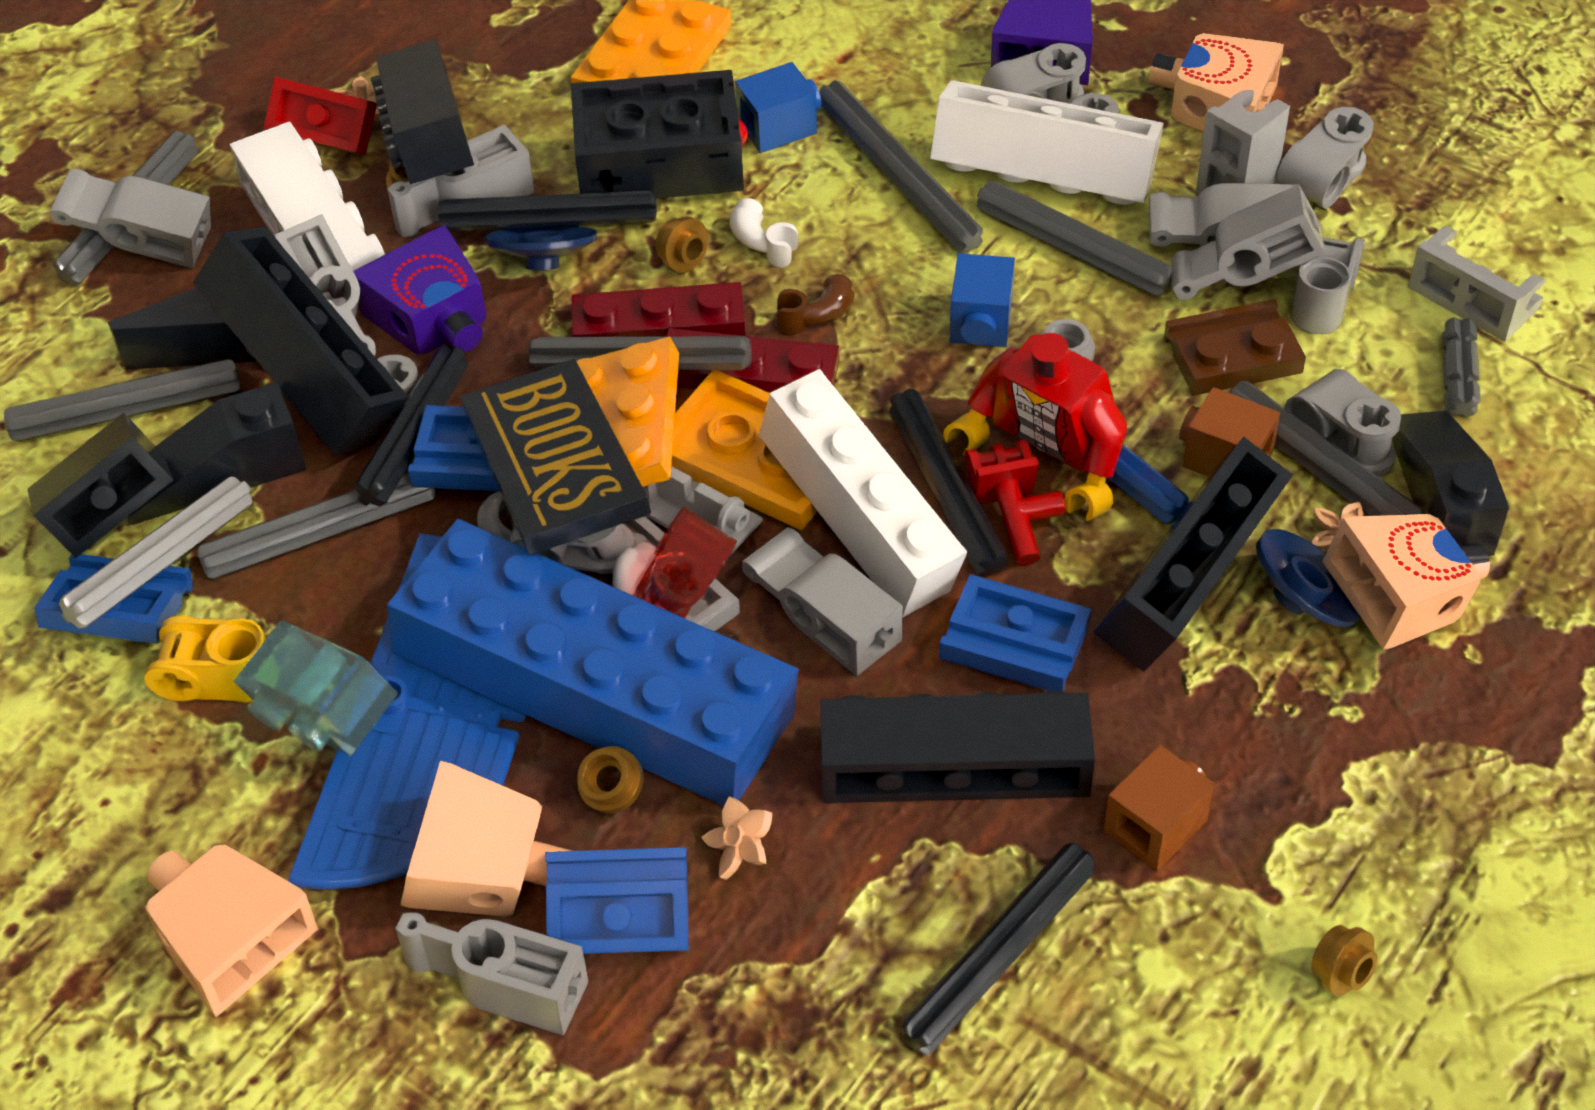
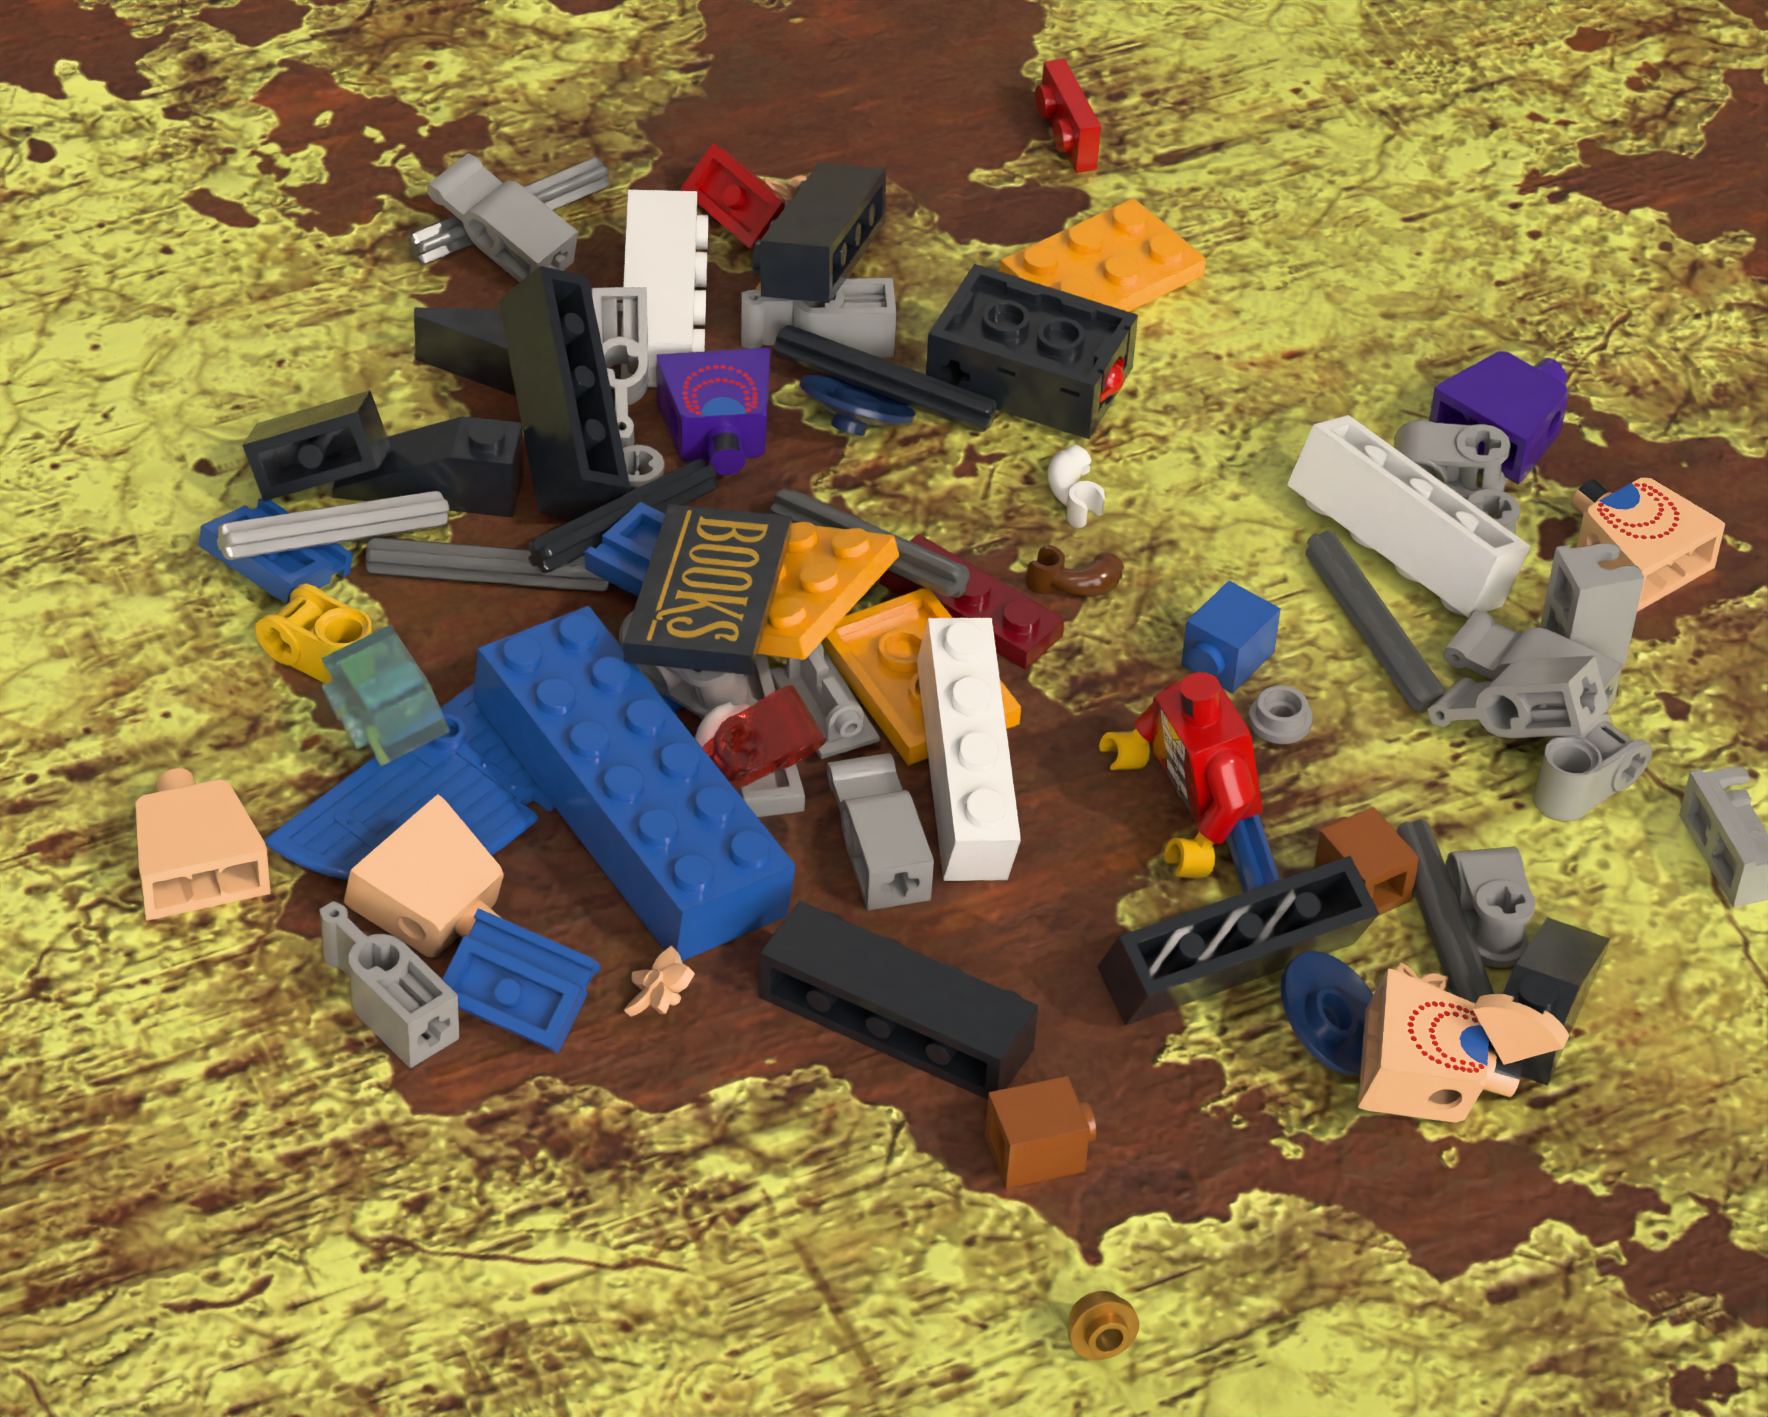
camera: 25 degrees right, 5 degrees down
dark grey axle [4,359,240,442] -> none
dark red plate [571,282,746,337] -> none
pearl gold plate [577,746,644,814] -> none
pearl gold plate [656,217,708,273] -> none
blue brick [735,62,821,153] -> none
dark grey axle [819,80,983,253] -> none
black axle [890,388,1007,577] -> none
black axle [900,842,1095,1055] -> none
blue plate [939,574,1092,692] -> none
red arm [965,439,1065,566] -> none
reddish brown plate [1164,299,1306,396] -> none
light grey piece [1277,107,1373,209] -> none
dark grey axle [1442,317,1481,417] -> none
none -> light nougat tile [1473,994,1569,1065]

